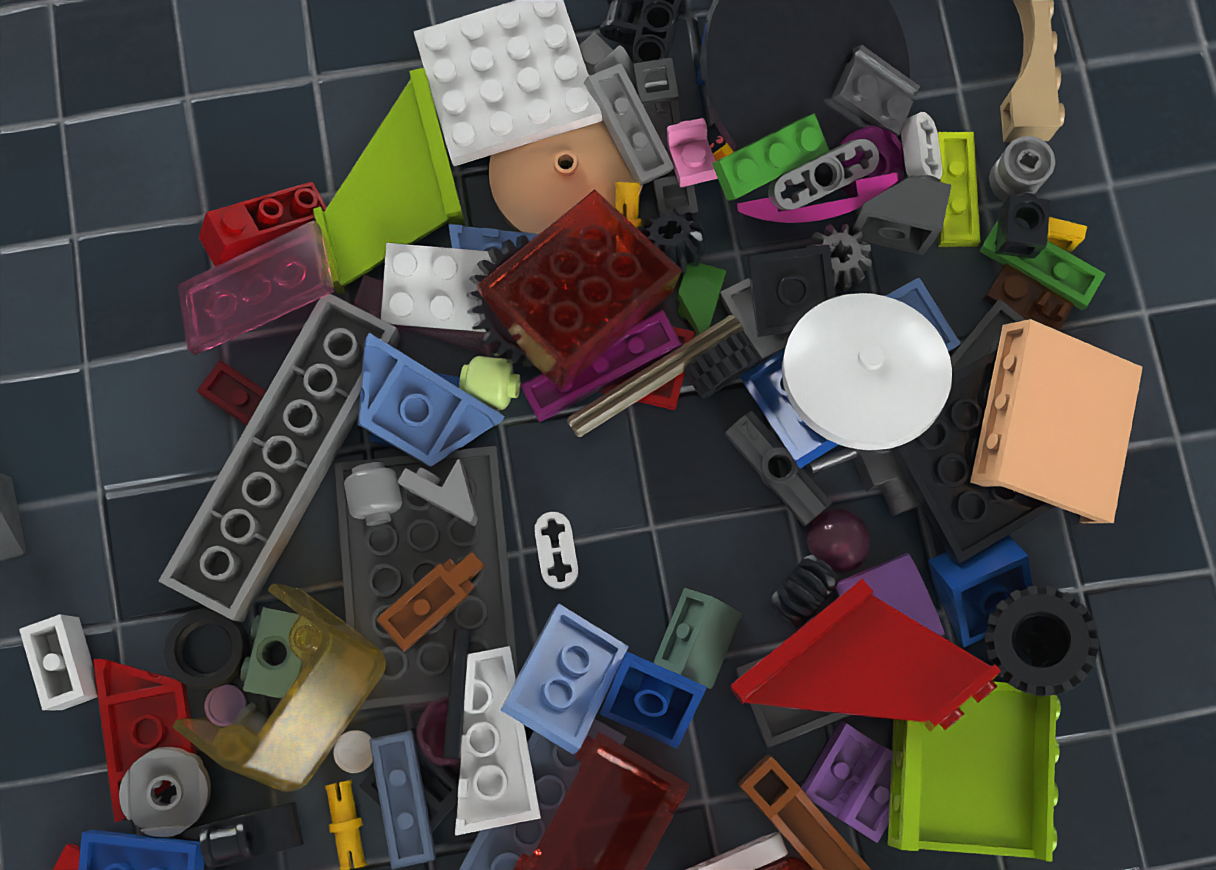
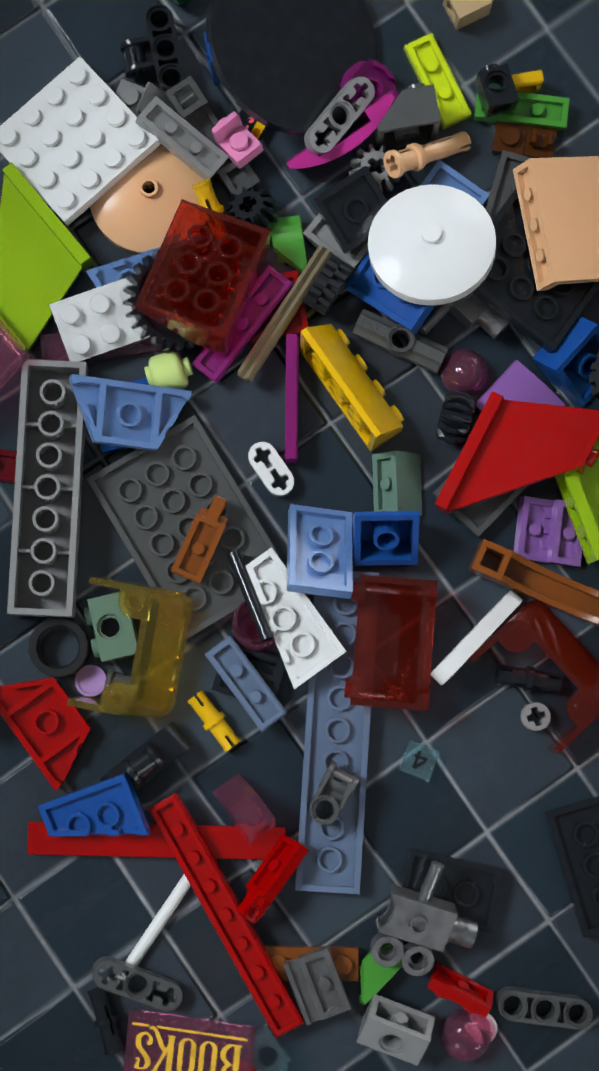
camera: 30 degrees left, 5 degrees up
light grey plate [119,747,211,837] -> none
white piece [334,730,373,773] -> none
light grey head [344,462,402,526] -> none
light grey slope [397,459,478,526] -> none
bright green plate [712,114,829,201] -> none
flat silver plate [832,45,920,136] -> none
white beam [901,112,942,179] -> none
light grey wheel [989,136,1055,202] -> none
none -> magenta tile [285,334,299,463]
none -> yellow slope [300,324,404,452]
none -> light nougat pin [384,131,471,179]

